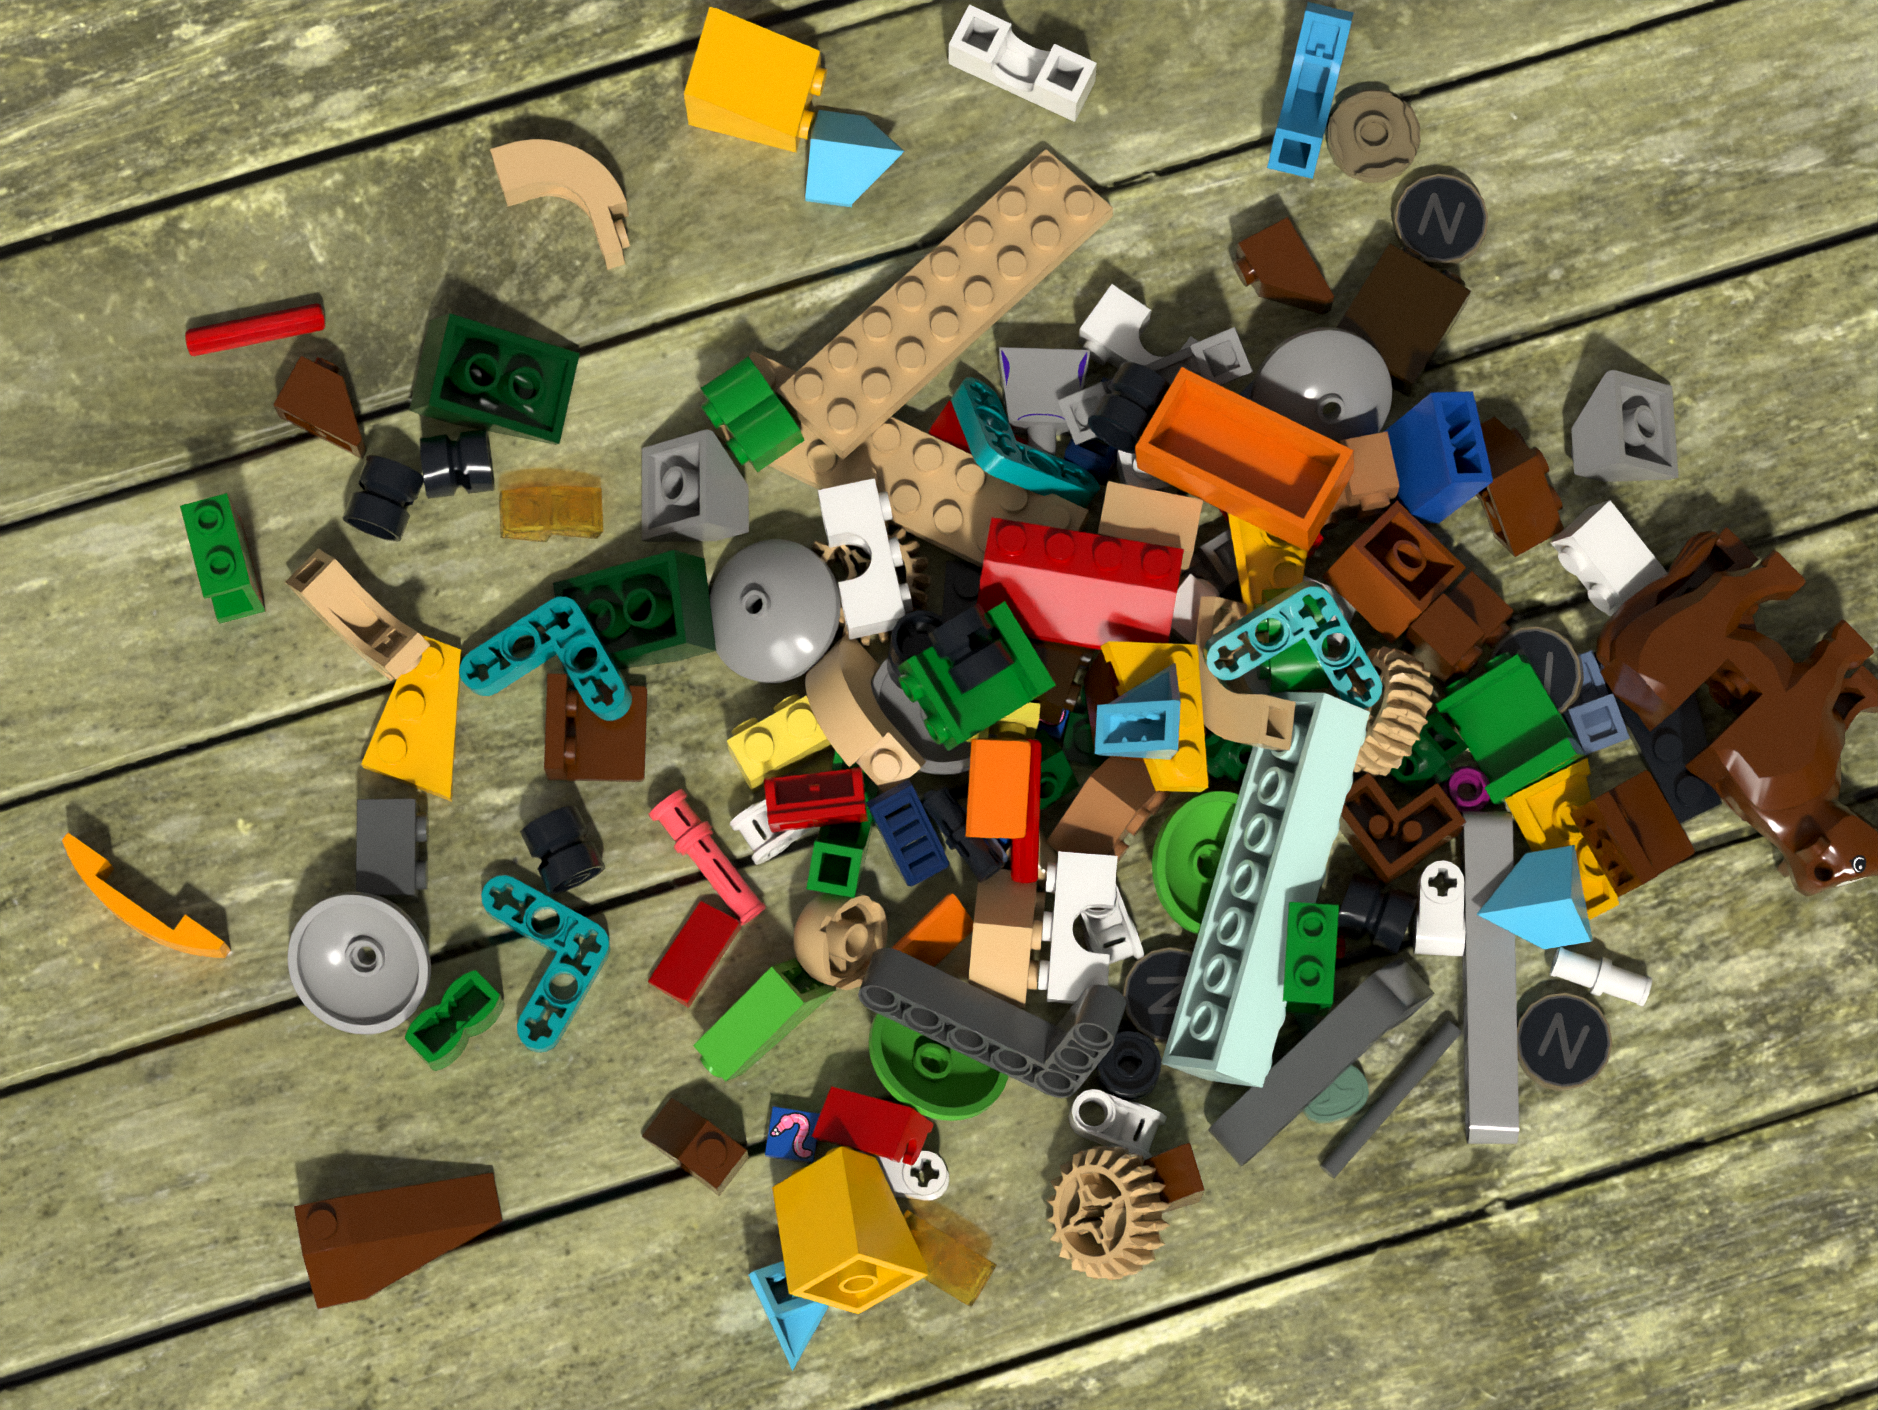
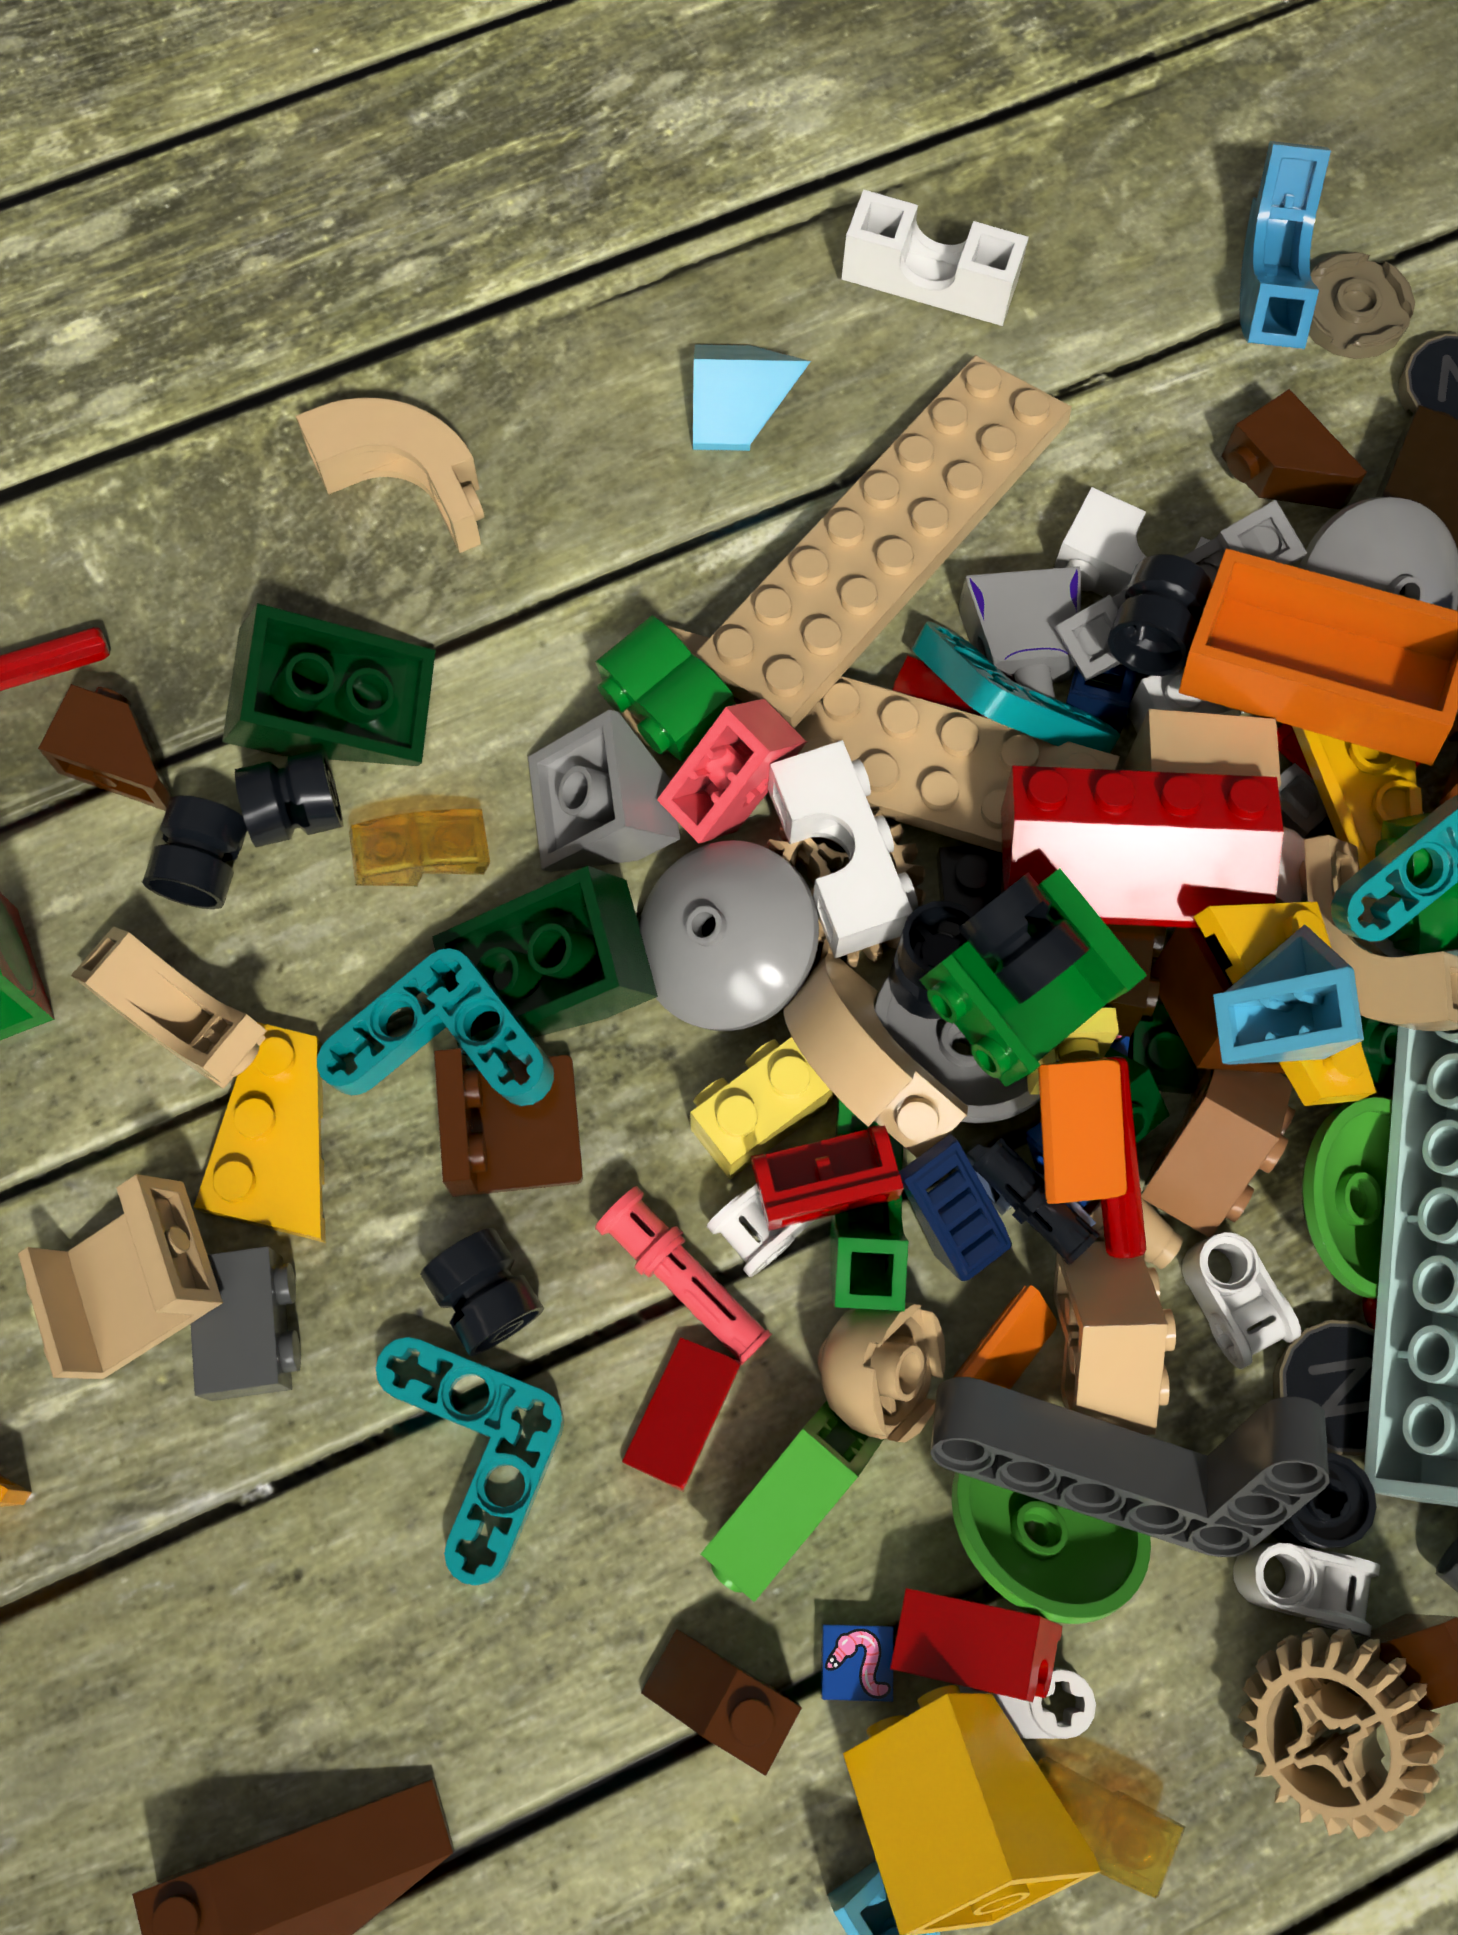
camera: 10 degrees left, 5 degrees down
light grey dish [288,892,431,1034] -> none
green brick [404,970,505,1071] -> none
yellow slope [684,7,827,153] -> none
white arch [1038,851,1118,1004] -> none
none -> tan panel [18,1174,223,1379]
none -> coral brick [657,699,807,844]

